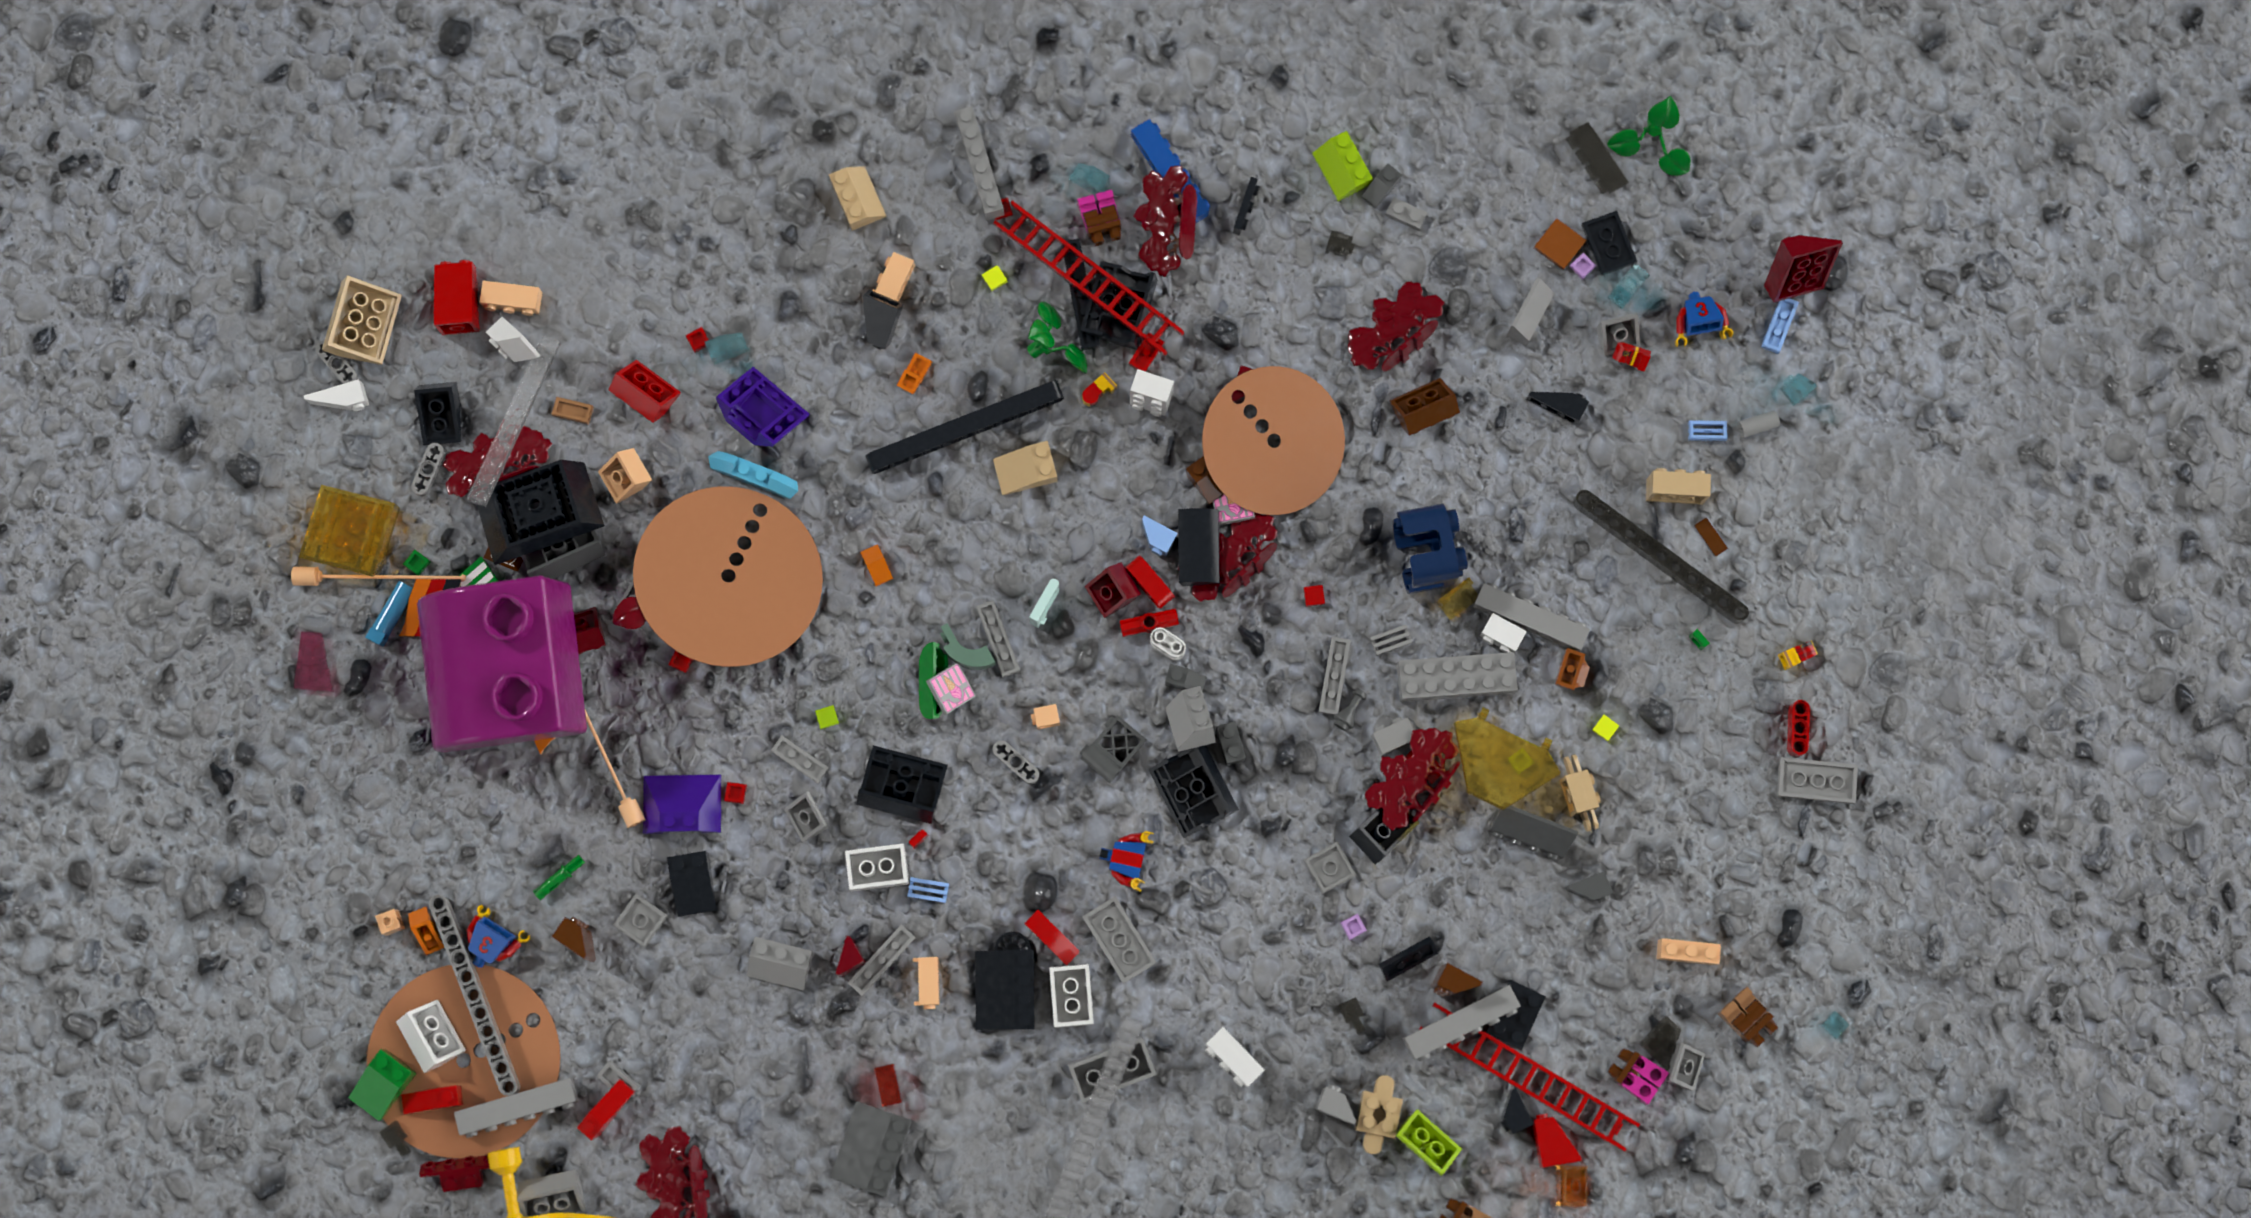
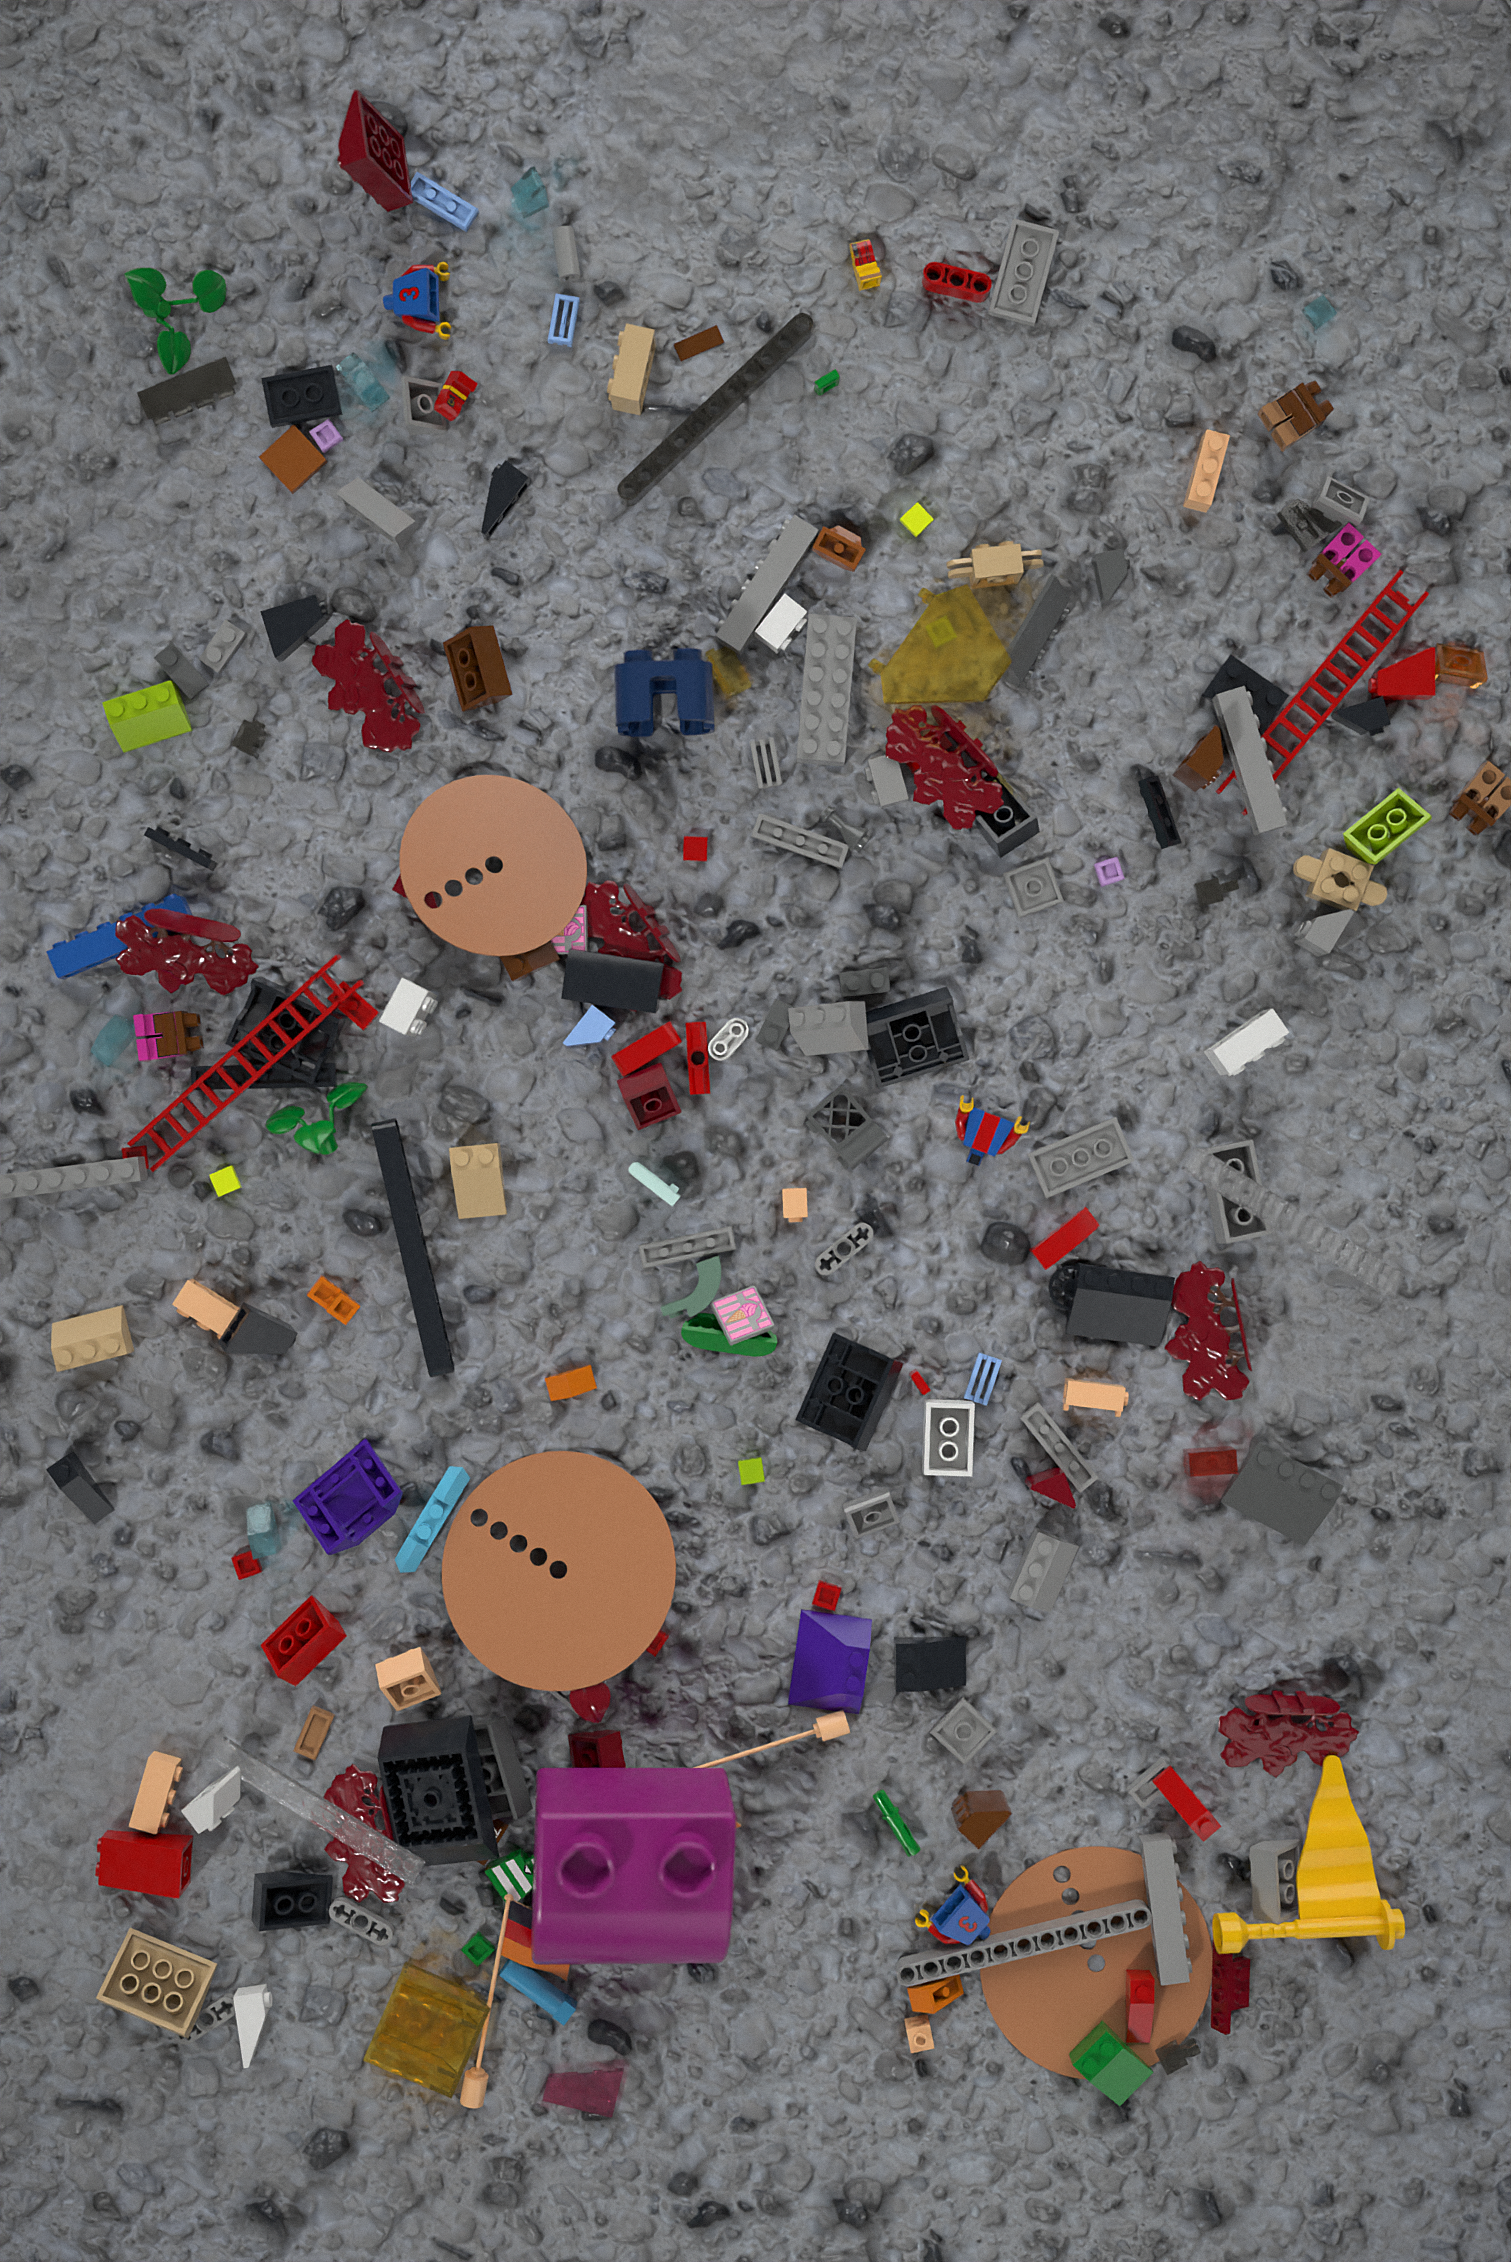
camera: 80 degrees left, 10 degrees up
white slope [396,999,466,1073] -> none
light grey tile [771,735,829,784] -> none
white brick [1050,964,1094,1028] -> none
leg [1082,372,1117,407] -> none
none -> black slope [46,1452,115,1524]
none -> black slope [260,594,328,662]
none -> dark red plant [1164,1261,1253,1401]

